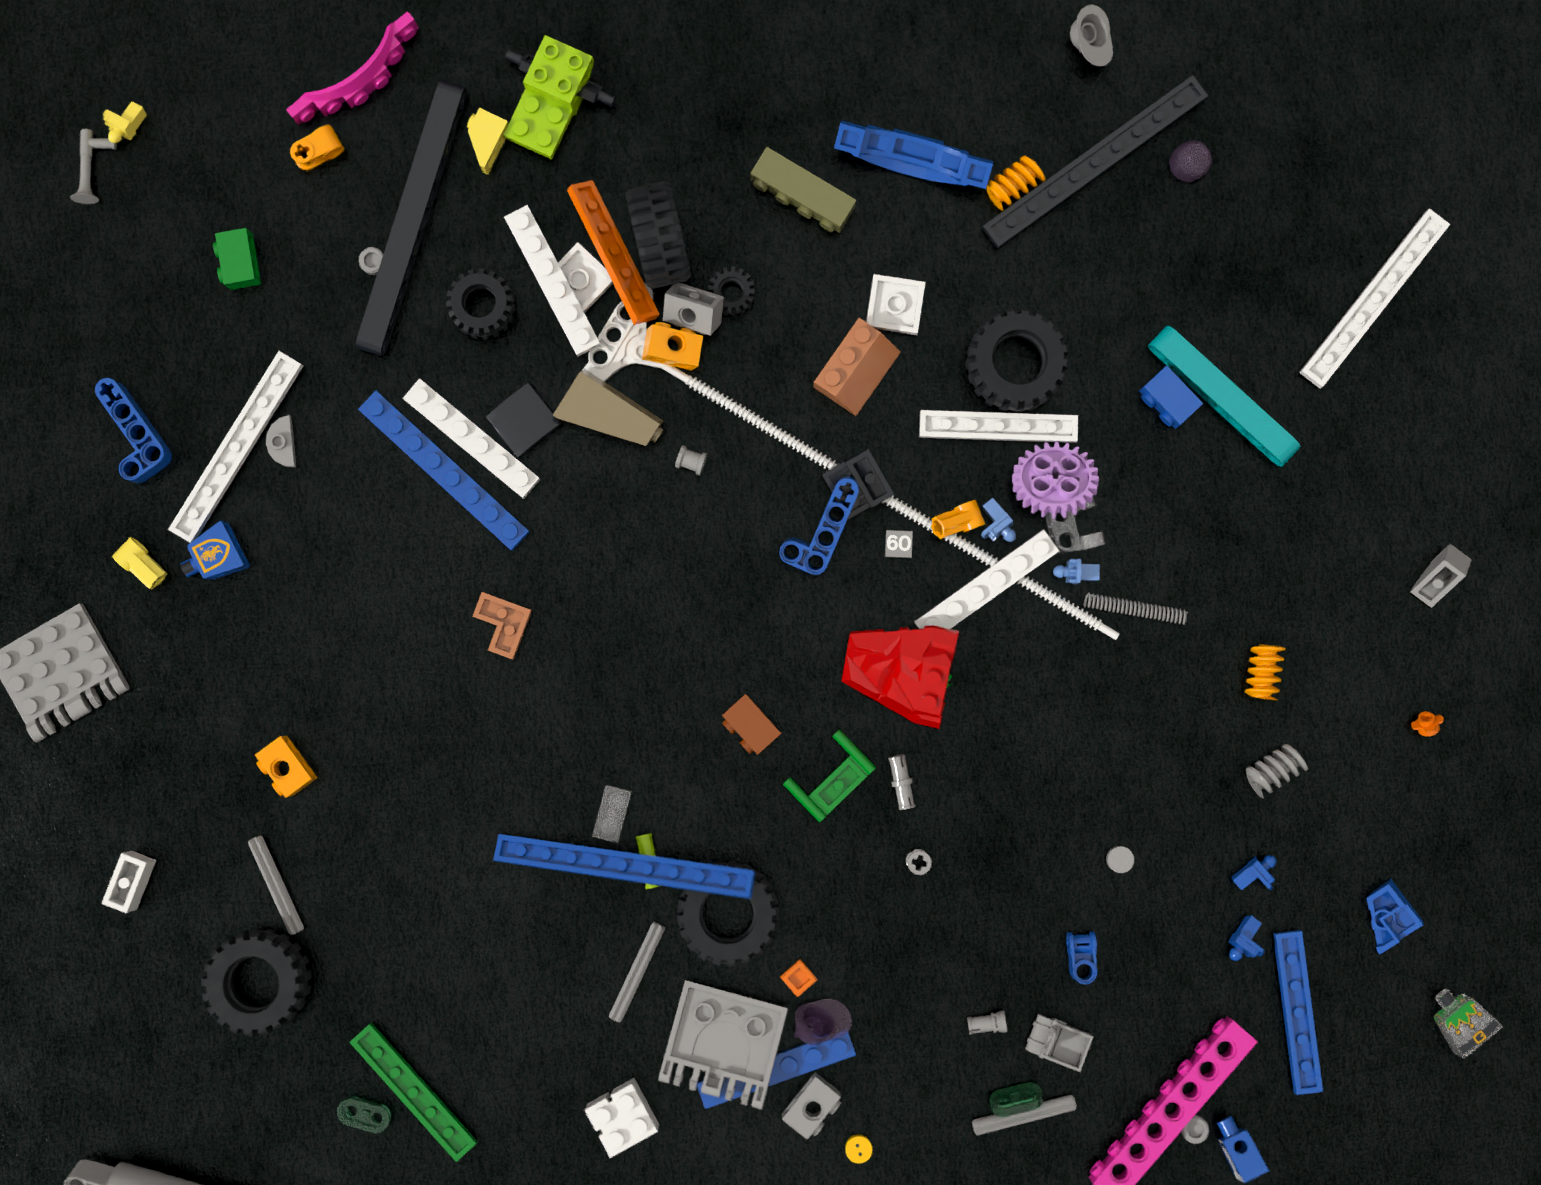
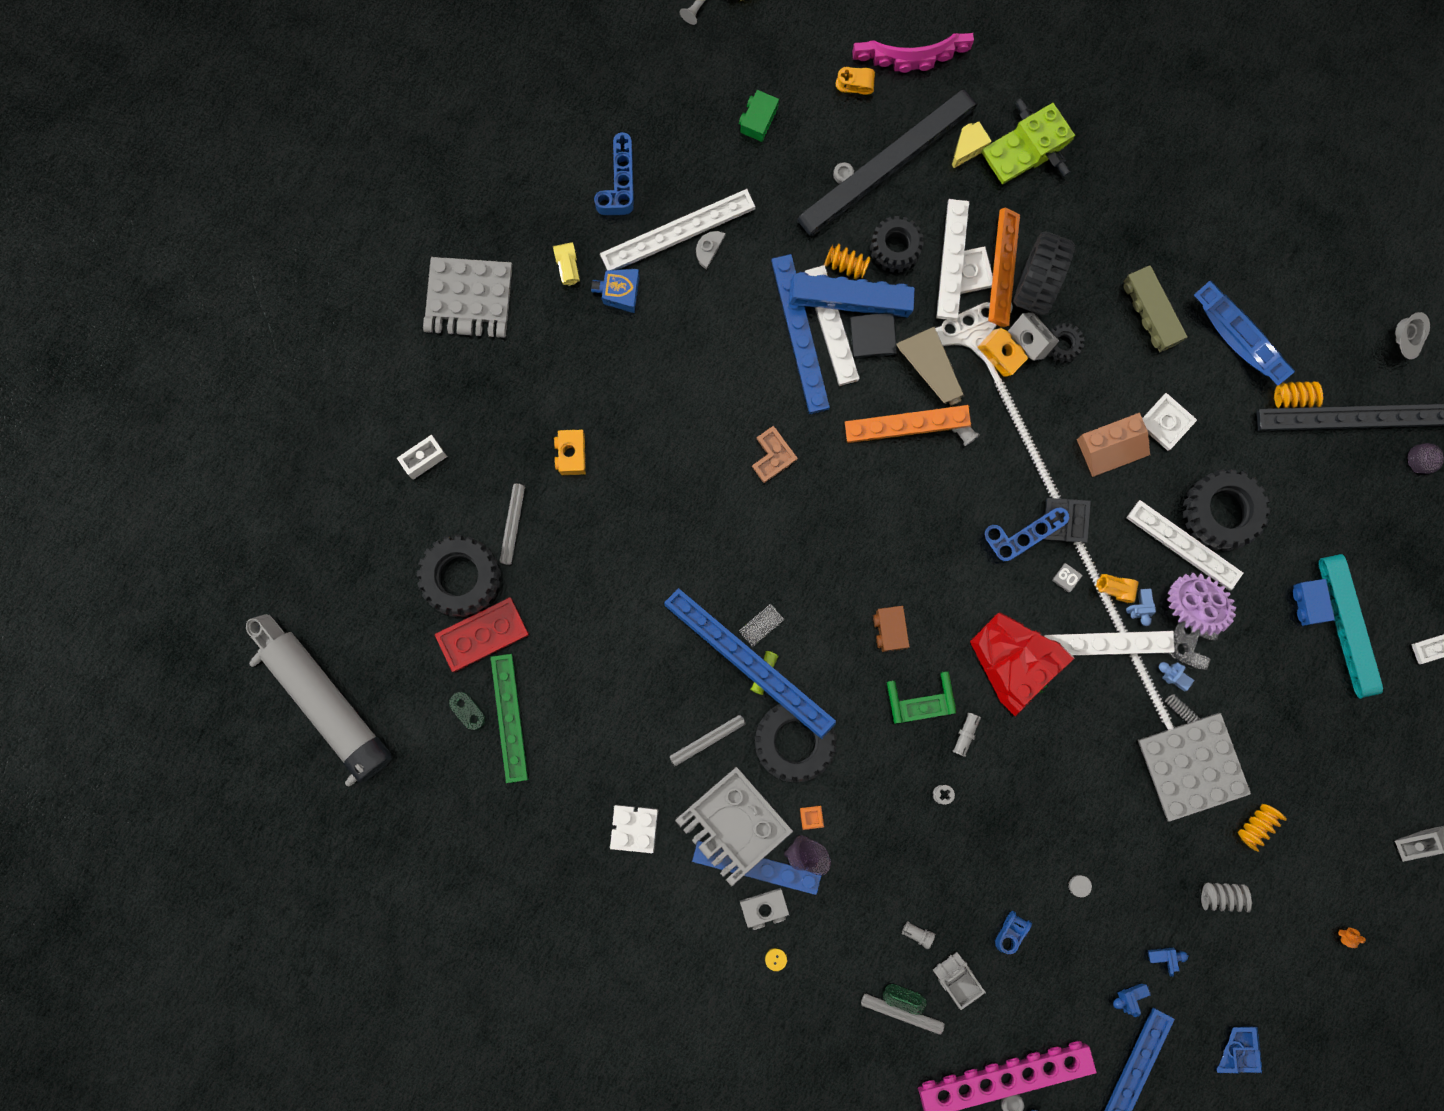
camera: 30 degrees right, 5 degrees down
none -> red plate [434,597,529,673]
none -> blue brick [789,272,914,317]
none -> light orange piece [824,244,870,280]
none -> orange plate [845,405,971,443]
none -> light grey plate [1138,713,1251,821]

